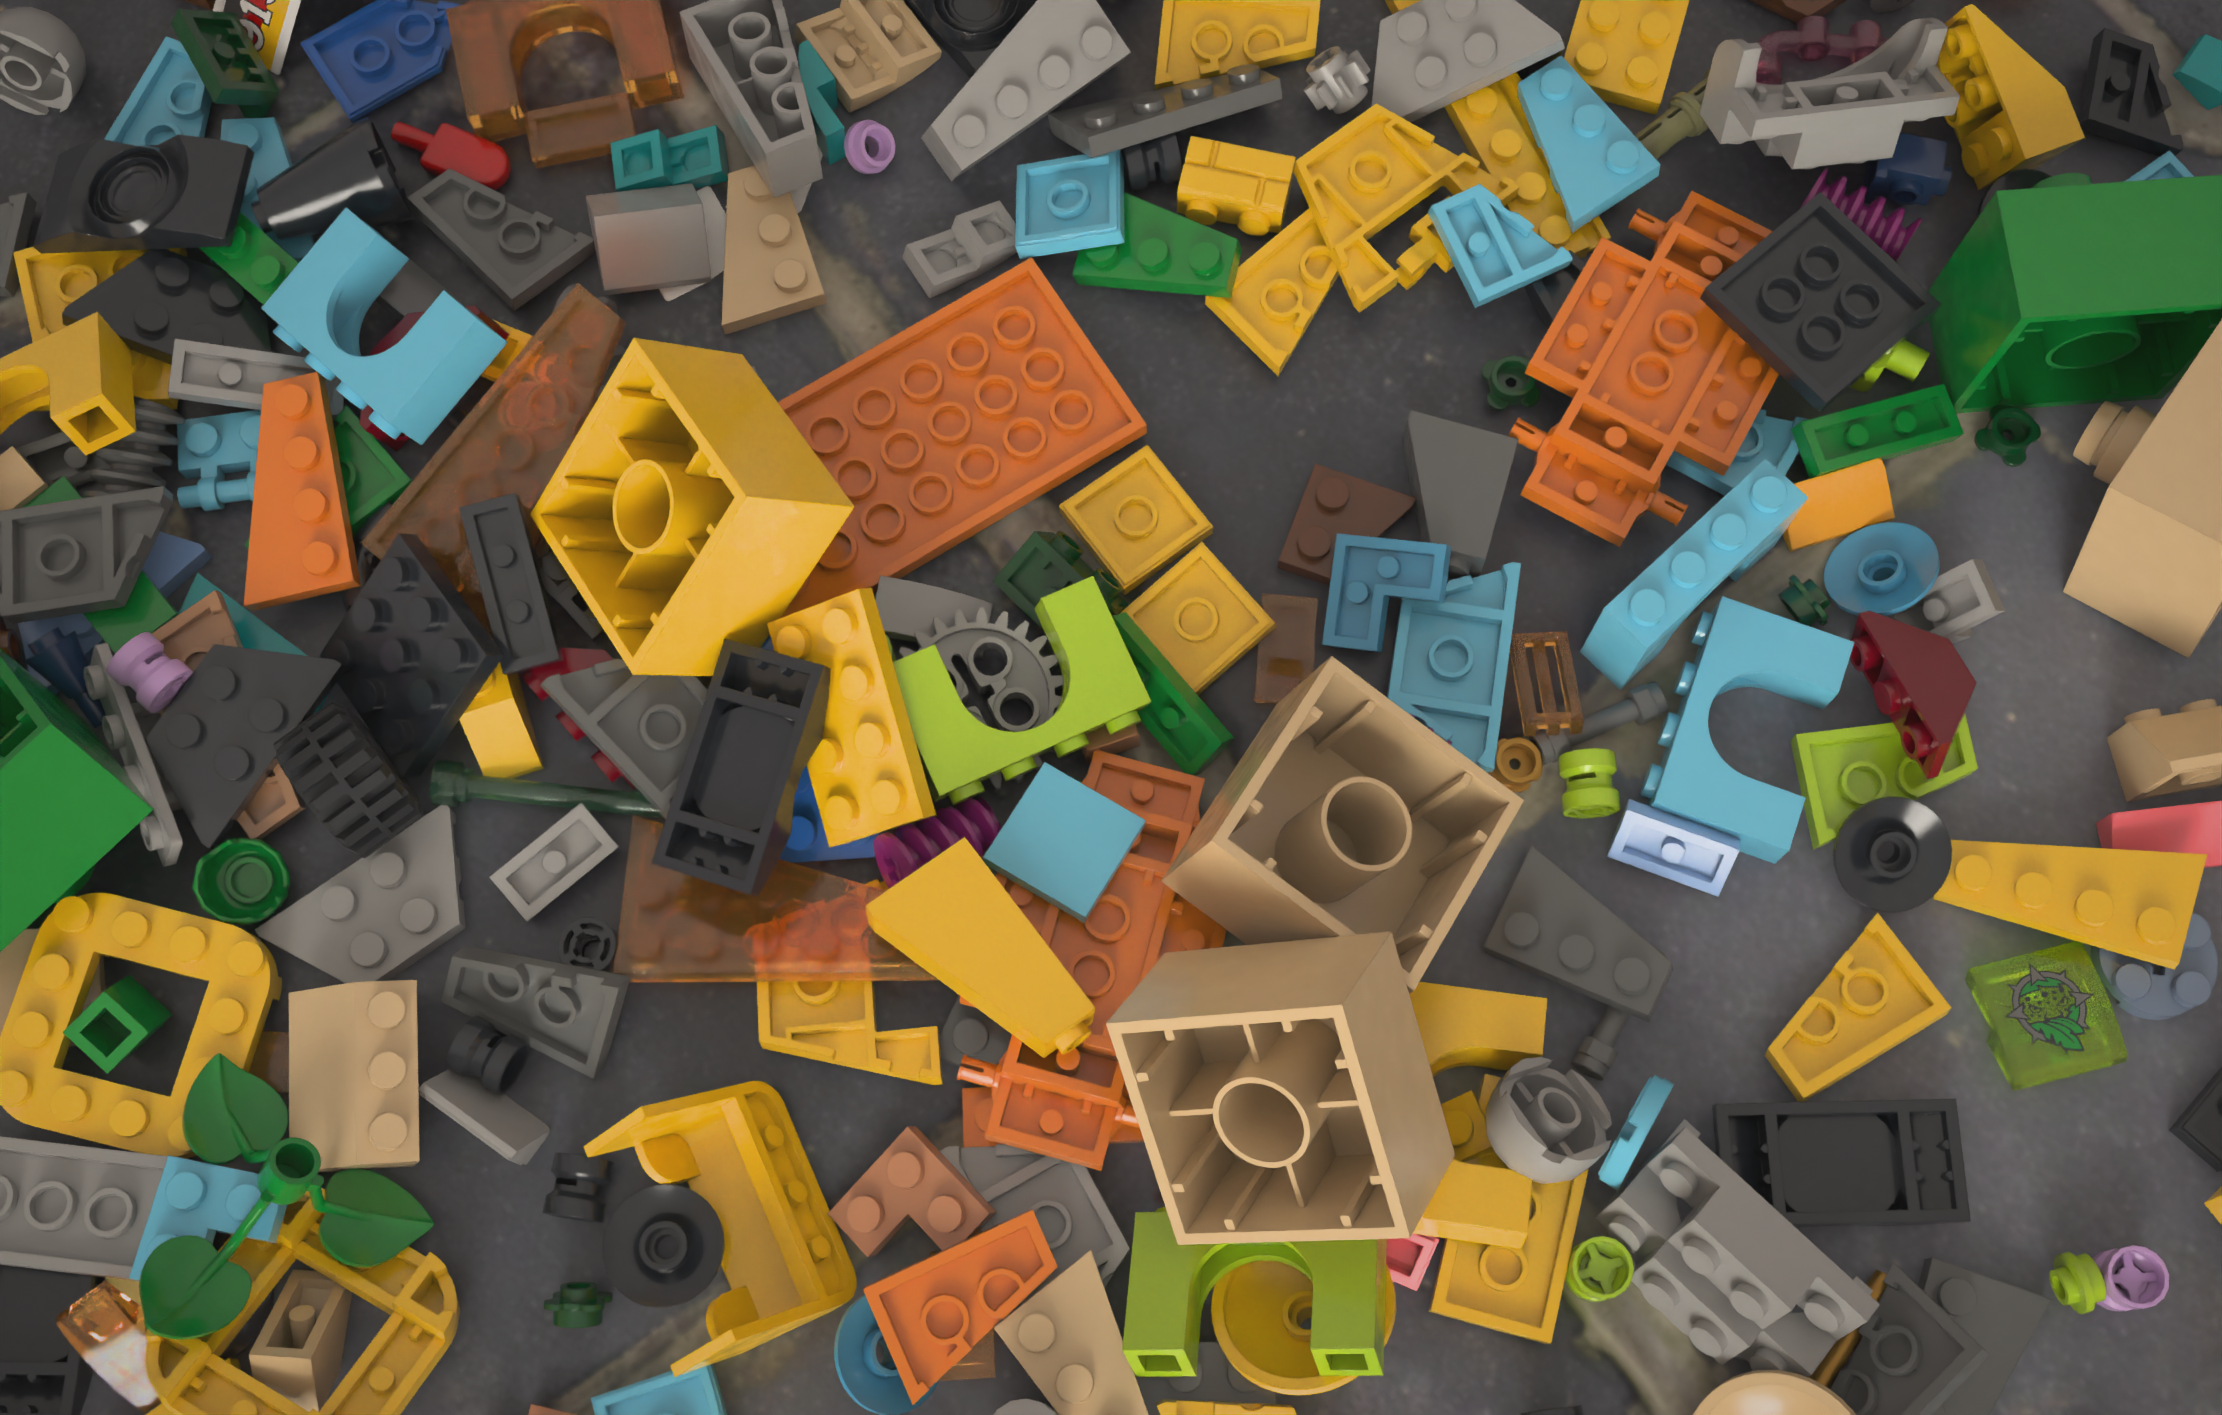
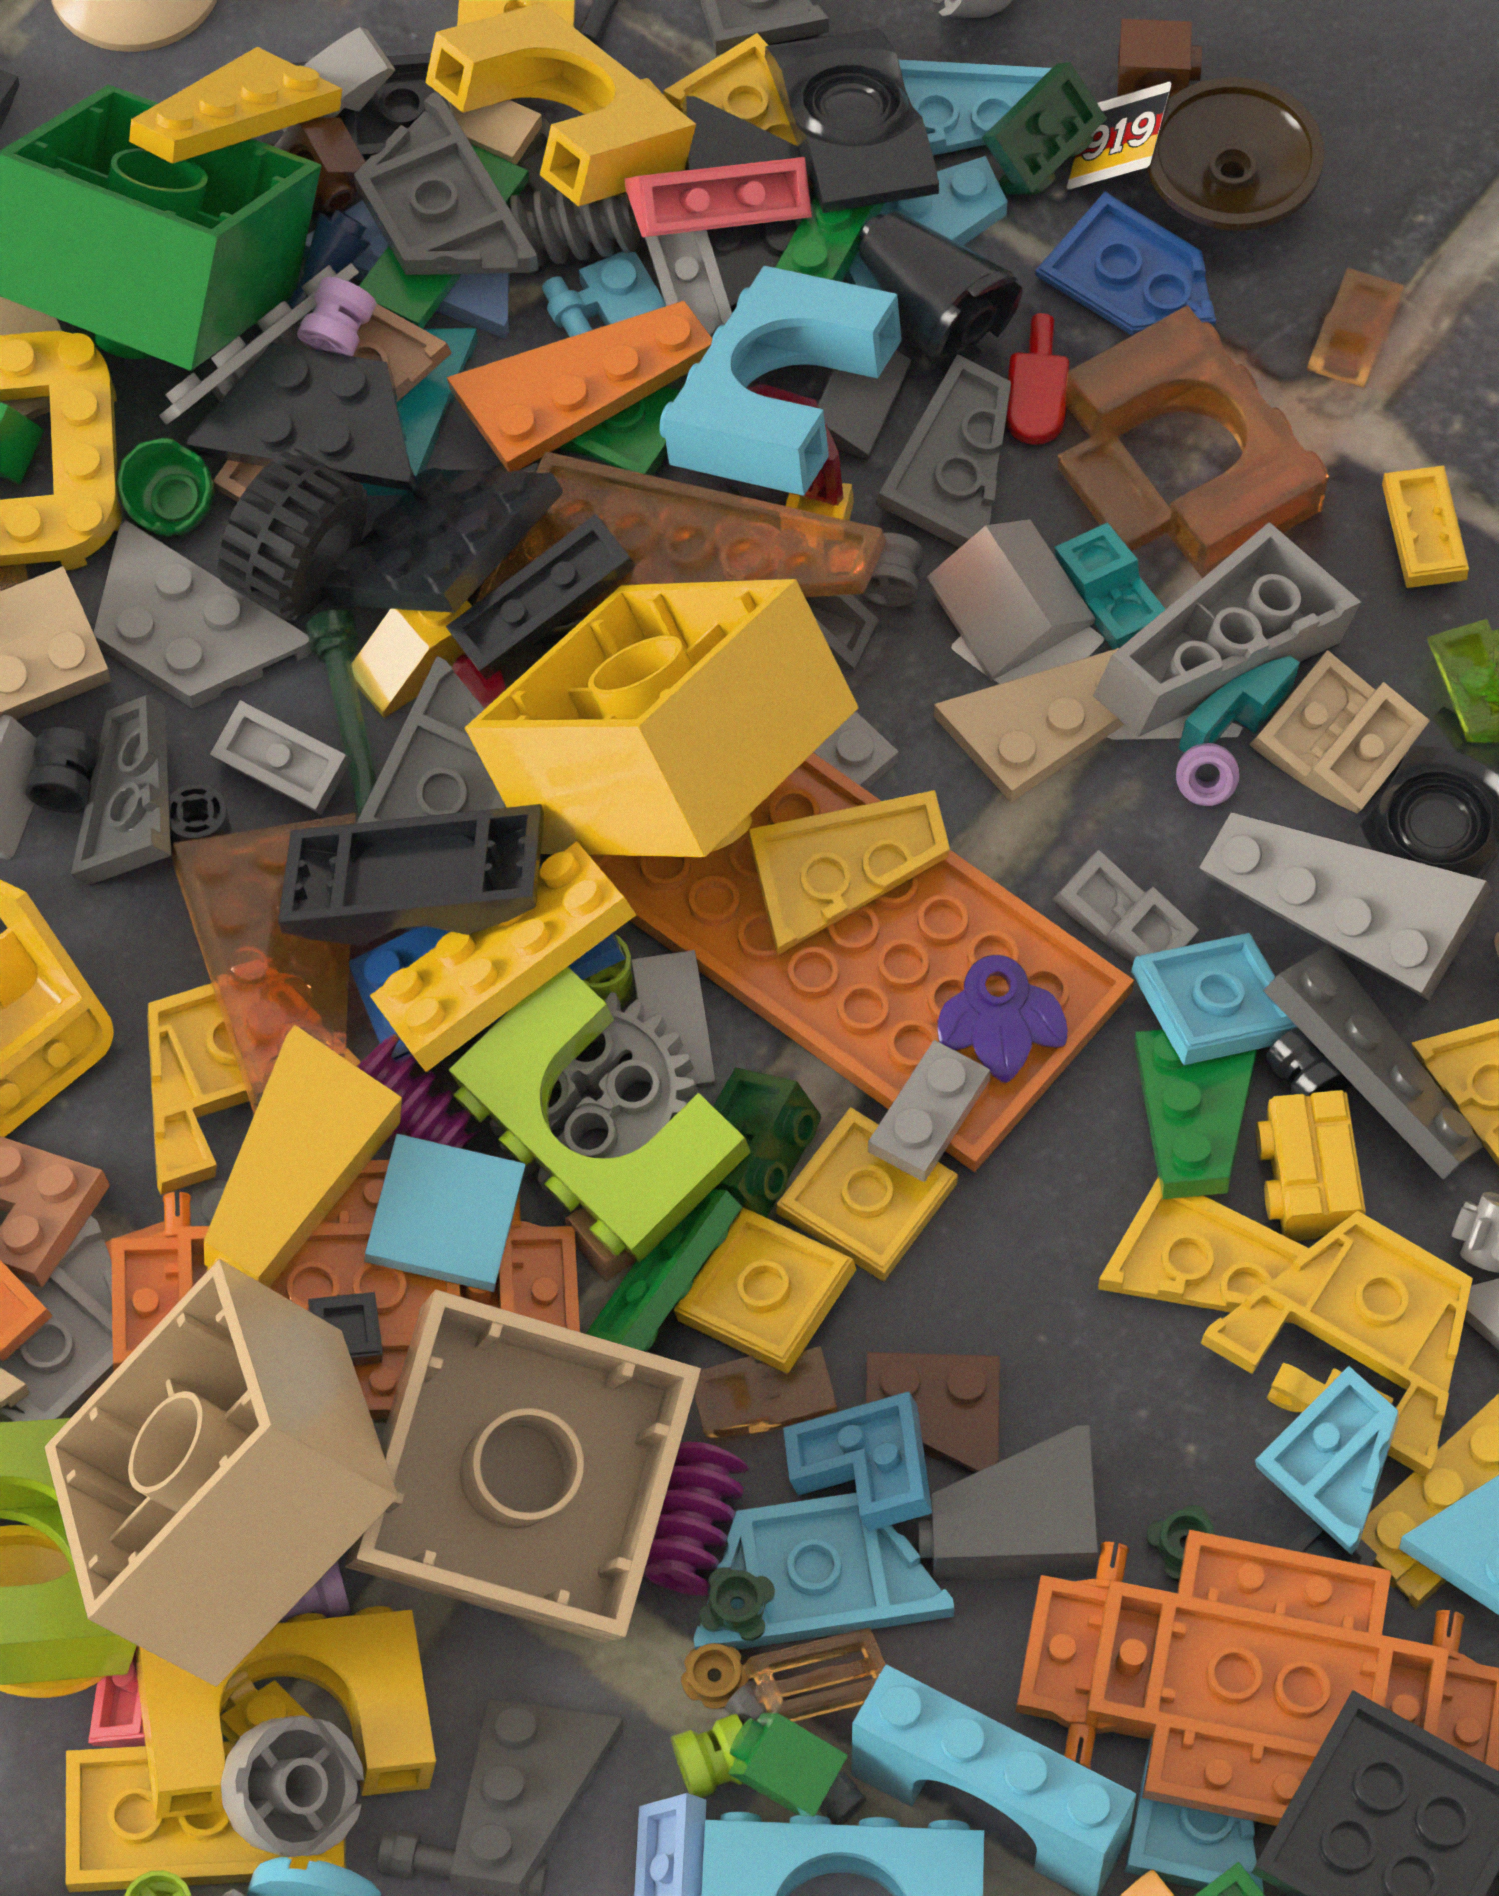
camera: 70 degrees right, 10 degrees down
none -> black tile [307,1292,383,1366]
none -> coral slope [624,157,812,237]
none -> dark green plate [699,1567,775,1641]
none -> green brick [728,1713,848,1817]
none -> yellow wing [748,790,950,955]
none -> light grey plate [868,1040,990,1182]
none -> dark purple plate [937,955,1068,1083]

